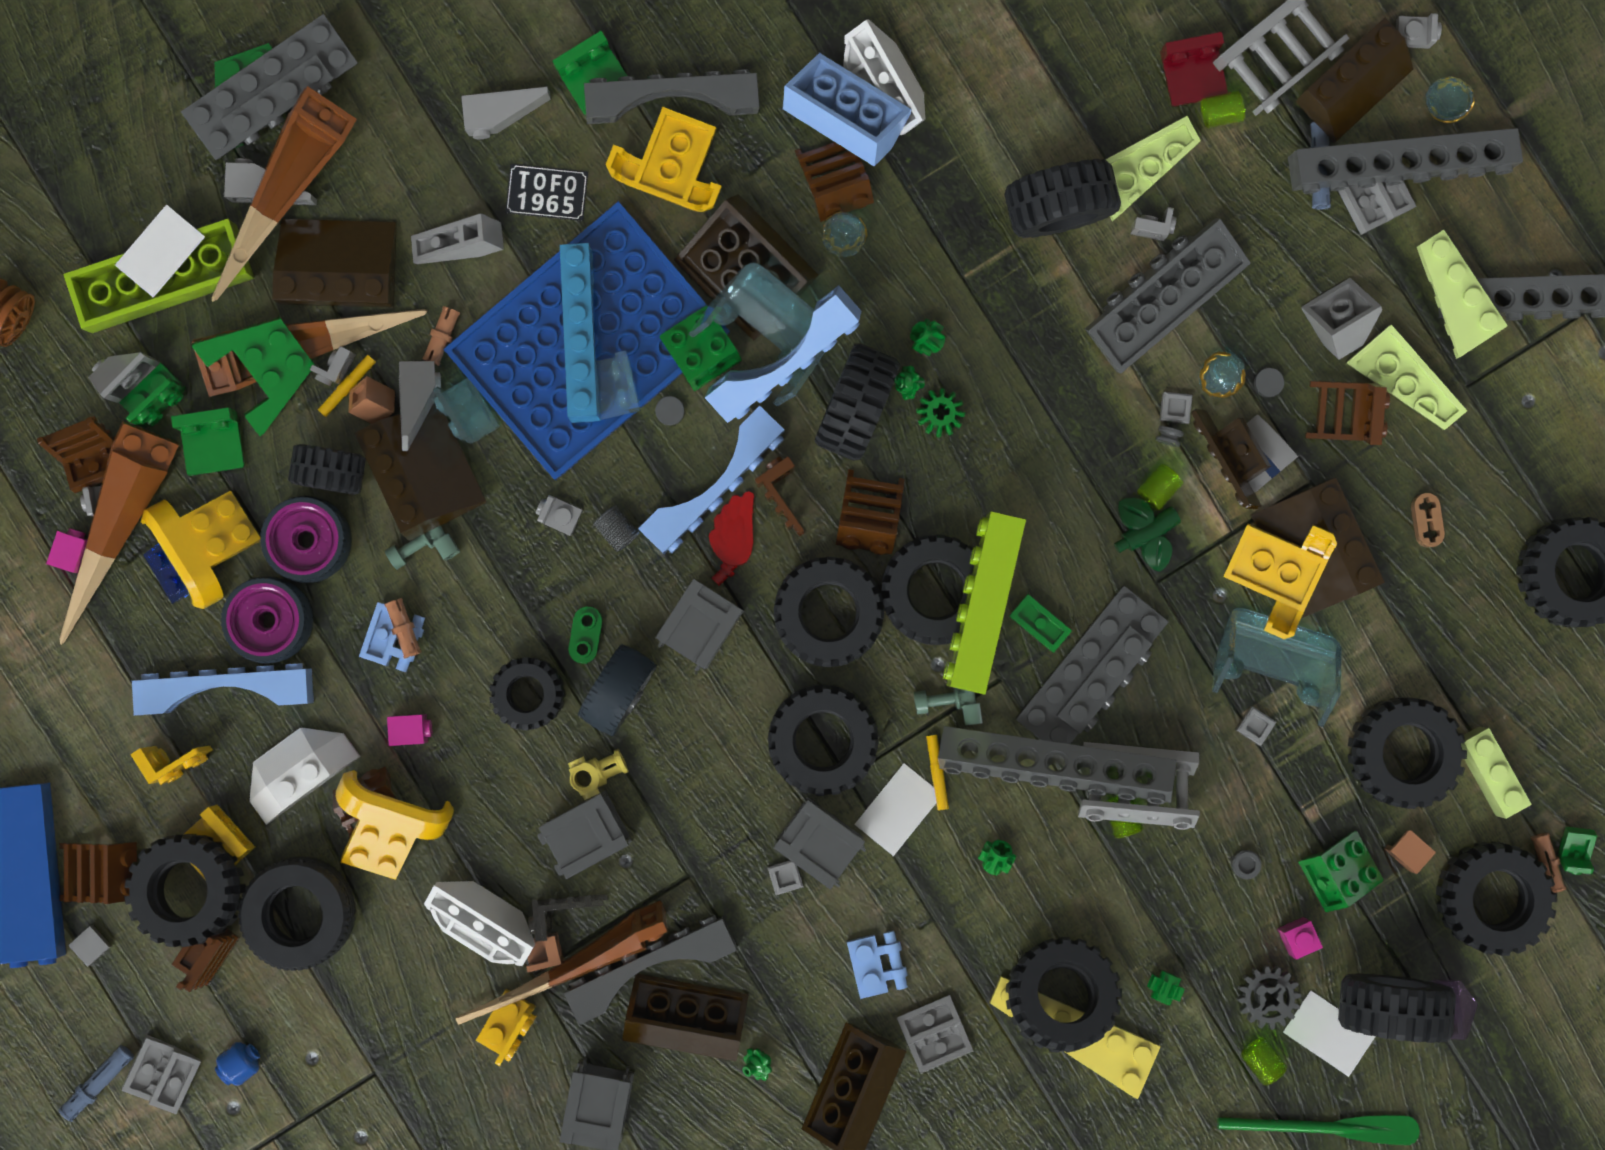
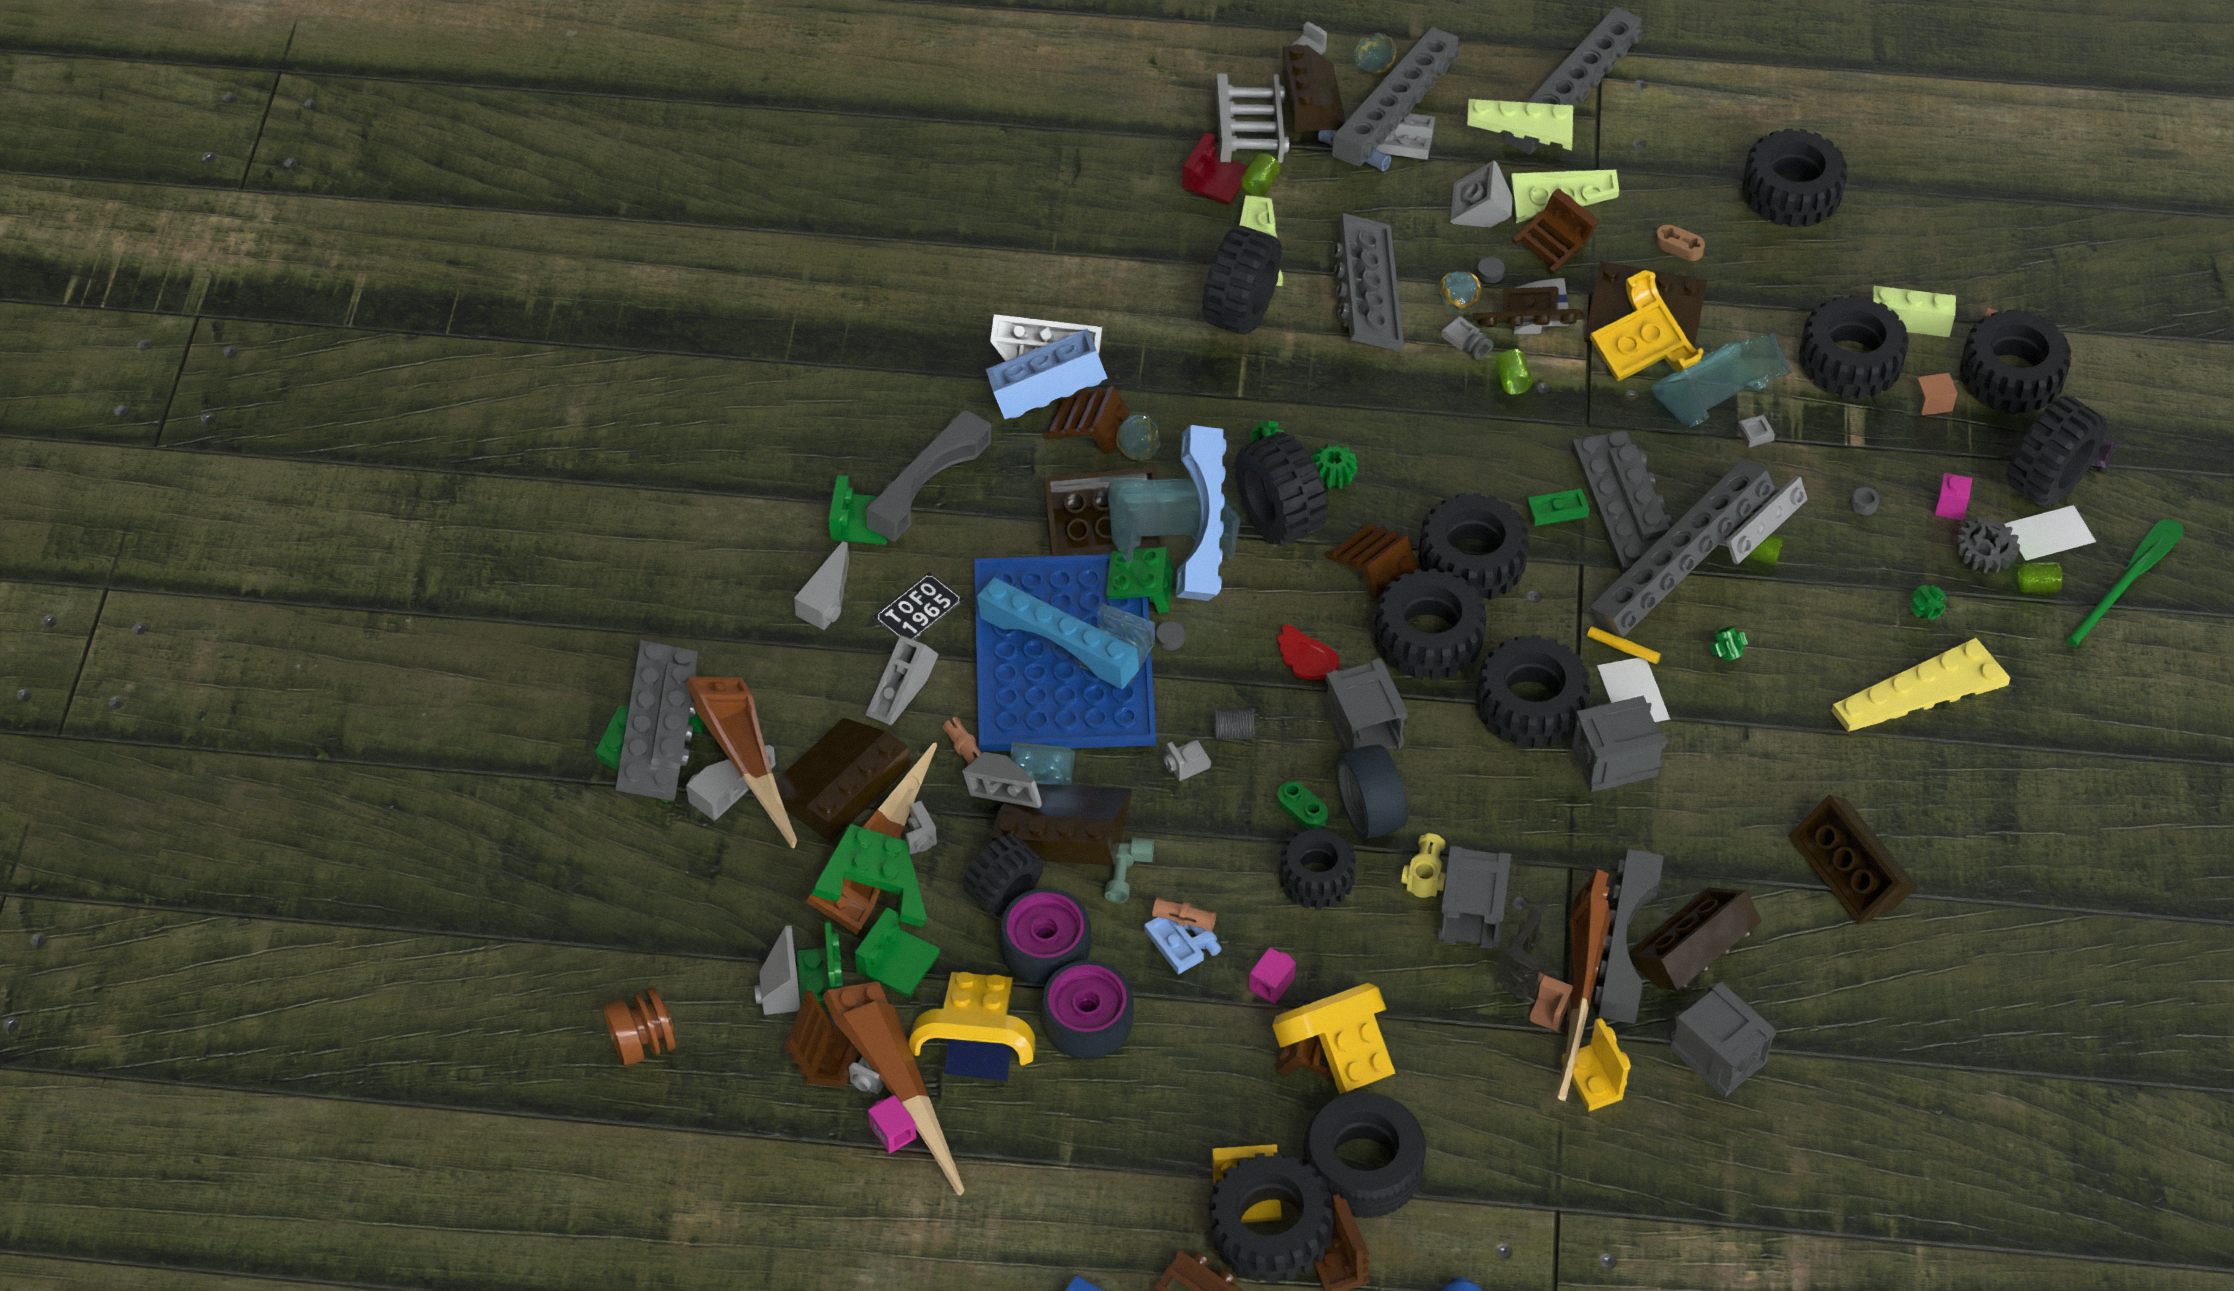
camera: 50 degrees left, 35 degrees down
lime brick [63,219,255,333] -> none
white sticker [115,204,205,298] -> none
yellow bracket [130,746,213,785] -> none
light blue arch [132,663,314,715] -> none
white wedge [250,727,361,825] -> none
yellow piece [318,354,376,417] -> none
nougat panel [348,376,395,424] -> none
white wedge [424,881,536,966] -> none
yellow piece [606,107,721,212] -> none
light blue arch [638,406,785,554] -> none
green plant [742,1048,772,1081] -> none
reddish brown plate [755,456,804,537] -> none
light grey tile [767,860,803,895] -> none
light blue plate [847,931,908,999] -> none
light grey slope [897,995,973,1074] -> none
sand green bar [914,687,982,726] -> none
lime brick [943,512,1026,695] -> none
black tyre [1006,937,1122,1053] -> none
dark green plant [1114,498,1181,572] -> none
light grey bracket [1130,207,1177,241] -> none
green bracket [1298,831,1383,912] -> none
green bracket [1557,827,1597,875] -> none

